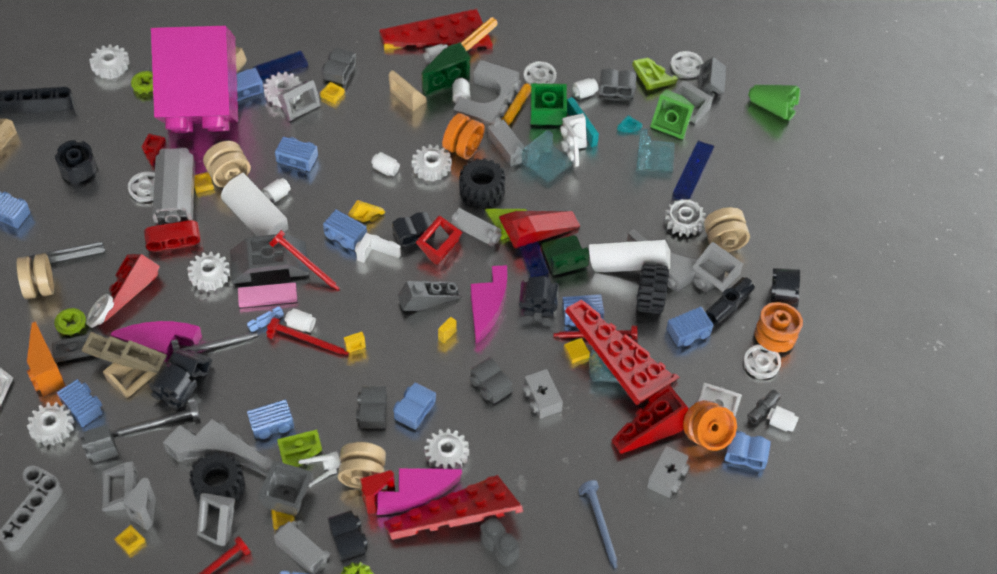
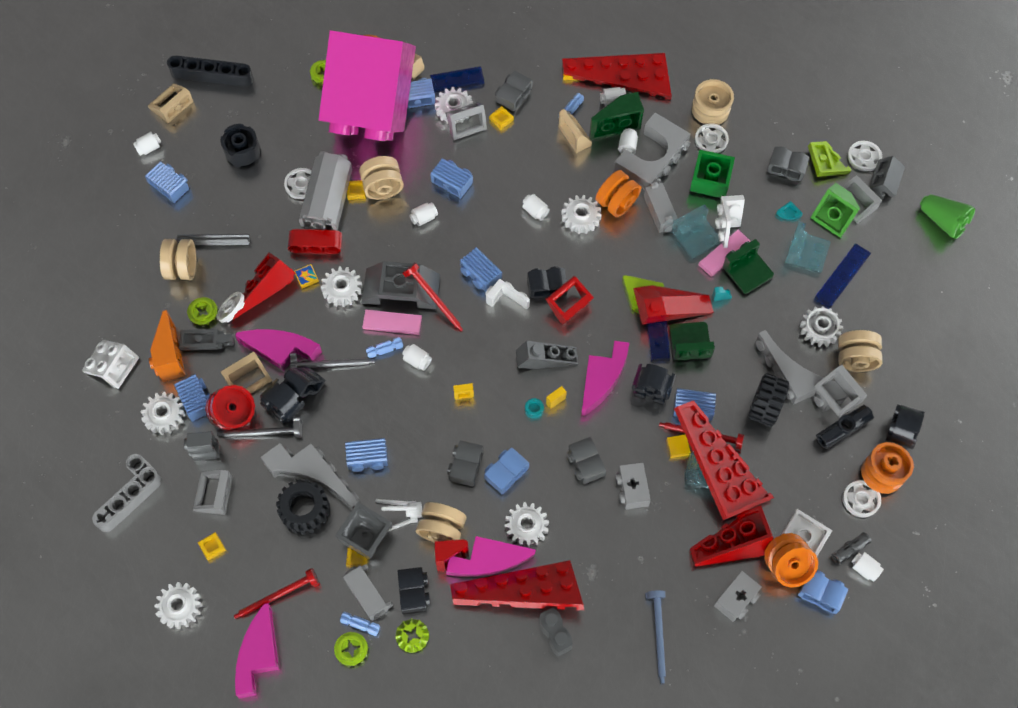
camera: 15 degrees right, 10 degrees up
dark tan slope [82,332,167,373] -> none
white gear [90,44,130,79] -> none
light grey tile [123,478,156,530] -> none
red tile [142,133,166,166] -> none
light grey tile [197,493,235,546] -> none
white brick [221,173,289,236] -> none
red piece [266,317,349,355] -> none
lime wing [277,430,322,468] -> none
yellow tile [347,200,385,222] -> none
light grey brick [451,208,502,246] -> none
black tyre [459,158,505,208] -> none
light orange axle [461,17,497,51] -> none
light orange axle [502,83,531,125] -> none
teal tile [567,97,599,147] -> none
white brick [571,78,598,100] -> none
white brick [589,240,670,273] -> none
medium blue brick [666,306,713,347] -> none
none -> red wheel [205,385,255,430]
none -> tile [294,264,319,289]
none -> teal tile [525,398,544,419]
none -> light blue axle [558,93,584,118]
none -> tan wheel [692,79,734,125]
none -> bright pink tile [698,230,751,277]
none -> teal tile [712,287,732,301]
none -> dark green bracket [723,239,774,294]

